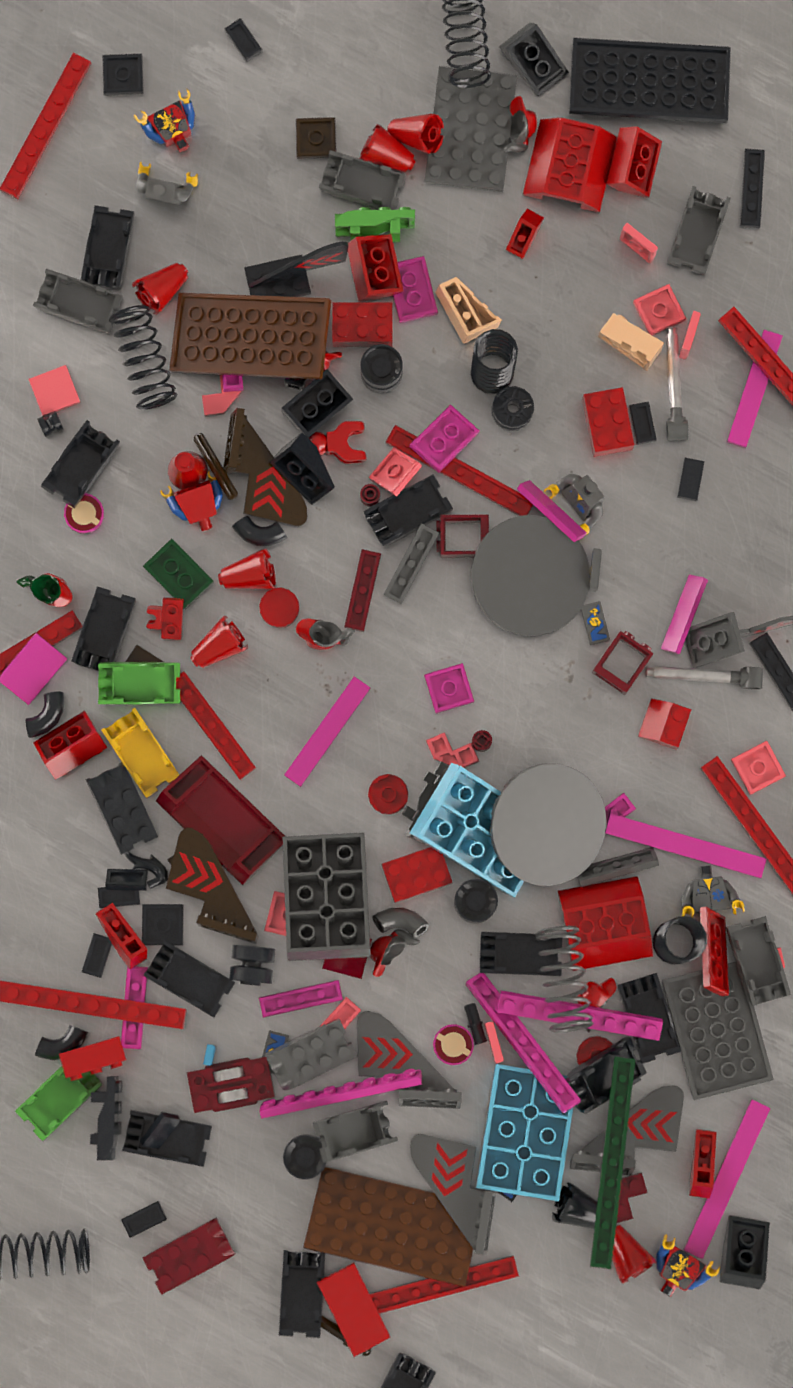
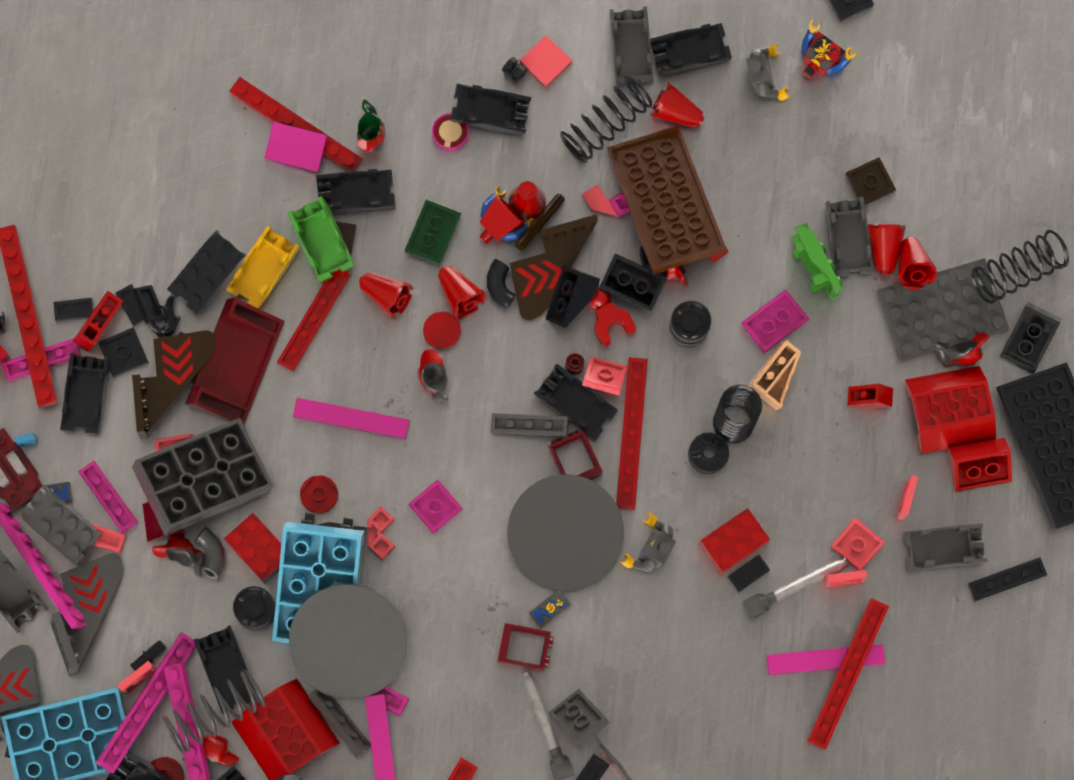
camera: 65 degrees right, 5 degrees down
black cylinder [26,691,64,738] -> none
red slope [33,710,107,780] -> none
red plate [146,597,184,640] -> none
black tile [224,18,263,62] -> none
black wheel [229,945,275,986] -> none
black piece [244,241,349,297] -> none
red brick [332,302,393,347] -> none
dark red tile [344,549,381,632] -> none
red slope [348,234,404,302] -> none
dark pink tile [409,404,480,473] -> none
tile [433,1024,474,1065] -> none
dark red wheel [472,730,492,752] -> none
dark pink tile [517,480,587,542] -> none
dark grey tile [589,548,602,592] -> none
light nougat wedge [598,313,664,371] -> none
red slope [638,698,692,750] -> none
dark pink tile [661,575,708,654] -> none
black tile [677,458,705,501] -> none

